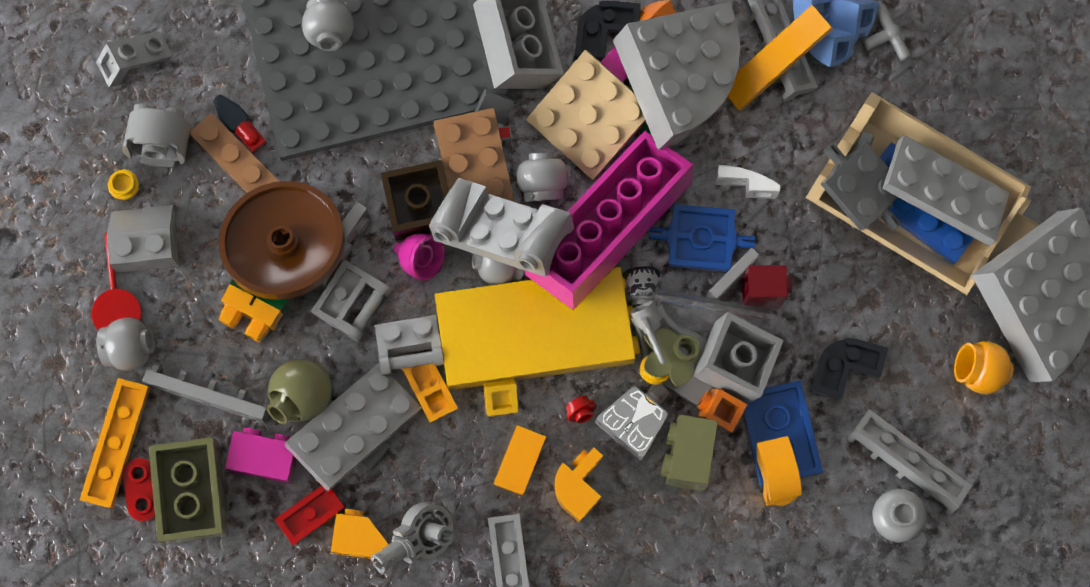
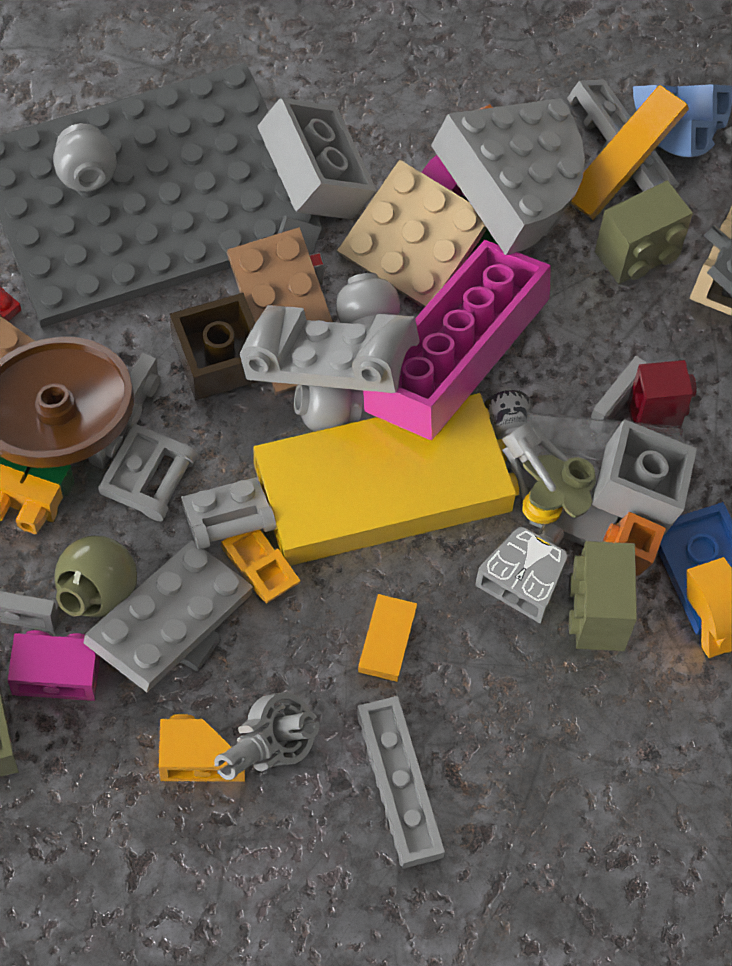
camera: 10 degrees left, 15 degrees down
red plate [274,485,346,546] -> none
dark pink helmet [394,233,445,281] -> none
yellow plate [483,379,518,417] -> none
light orange brick [555,448,603,523] -> none
red plate [566,395,597,424] -> none
black plate [575,0,641,61] -> none
blue plate [649,204,755,272] -> none
white slope [715,165,780,199] -> none
none -> olive brick [595,180,693,285]

